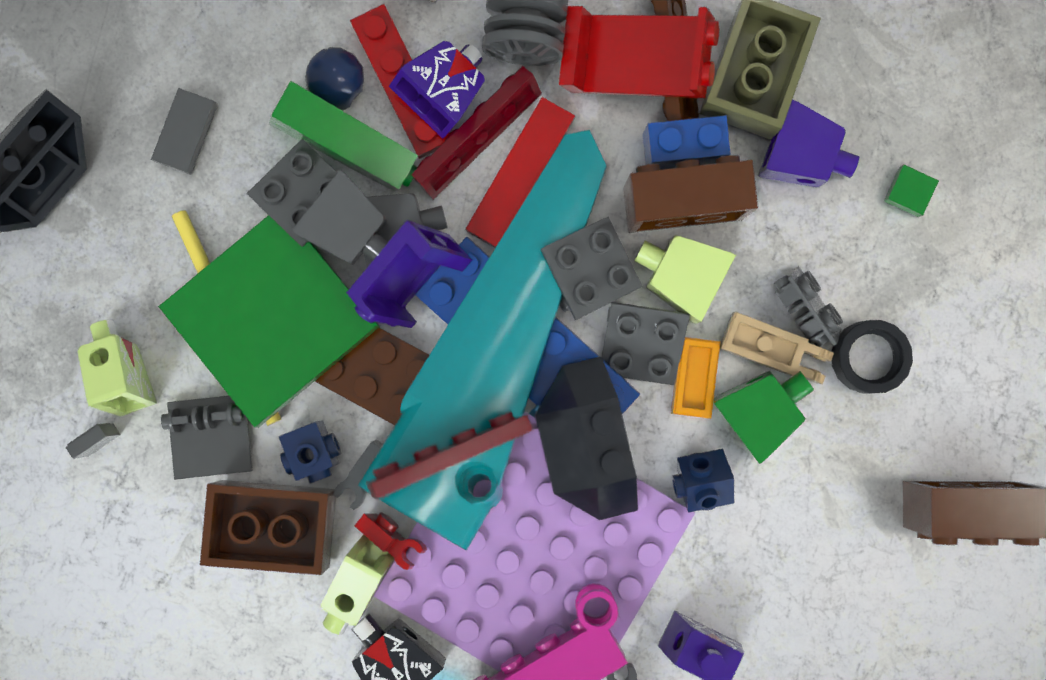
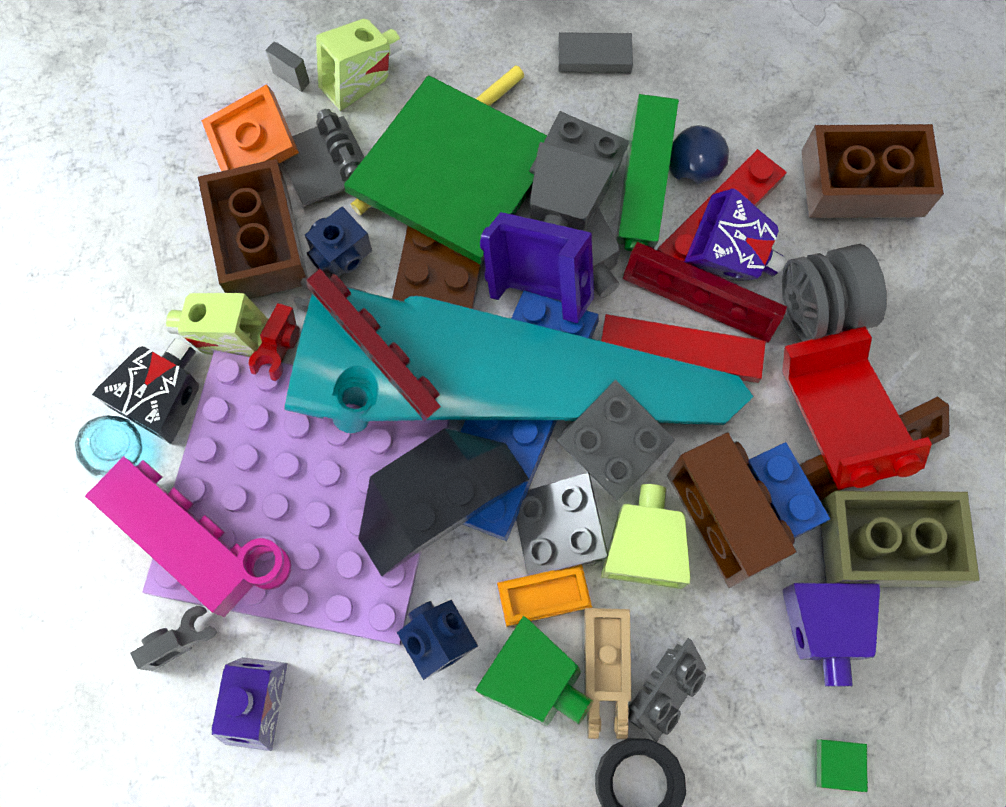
camera: 70 degrees right, 15 degrees down
none -> orange plate [201,84,299,171]

